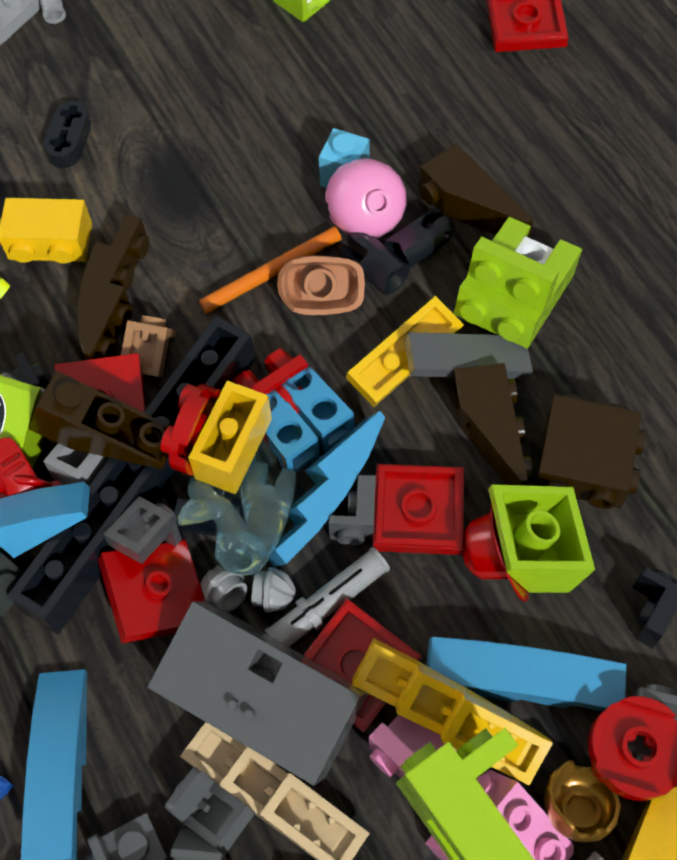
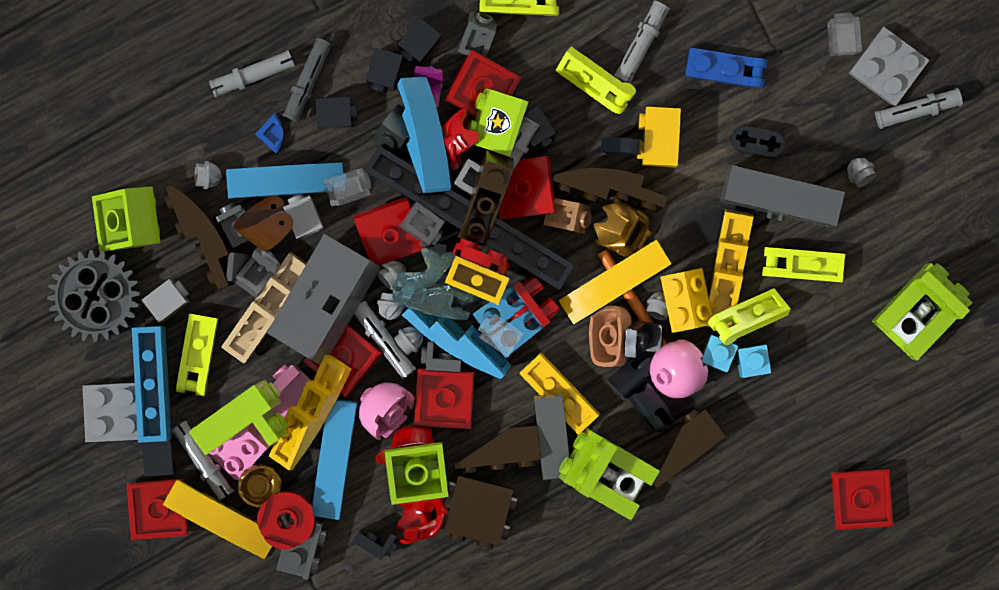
camera: 85 degrees right, 25 degrees up
none -> reddish brown piece [233,196,293,251]
none -> light grey brick [283,194,325,239]
none -> clear brick [323,168,371,206]
none -> bright pink cylinder [359,382,415,440]
none -> light grey plate [394,326,423,355]
none -> red helmet [396,497,448,544]
none -> clear brick [478,314,524,357]
none -> yellow slope [559,240,671,324]
none -> pearl gold helmet [594,198,652,257]
none -> black beam [601,138,642,155]
none -> black bracket [625,321,664,358]
none -> light grey plate [646,292,669,321]
none -> yellow brick [661,268,712,333]
none -> yellow slope [707,209,754,328]
none -> neon yellow plate [708,289,790,345]
none -> dark grey brick [719,165,845,228]
none -> medium azure brick [736,344,771,378]
none -> neon yellow plate [762,247,845,282]
none -> light grey plate [847,158,876,187]

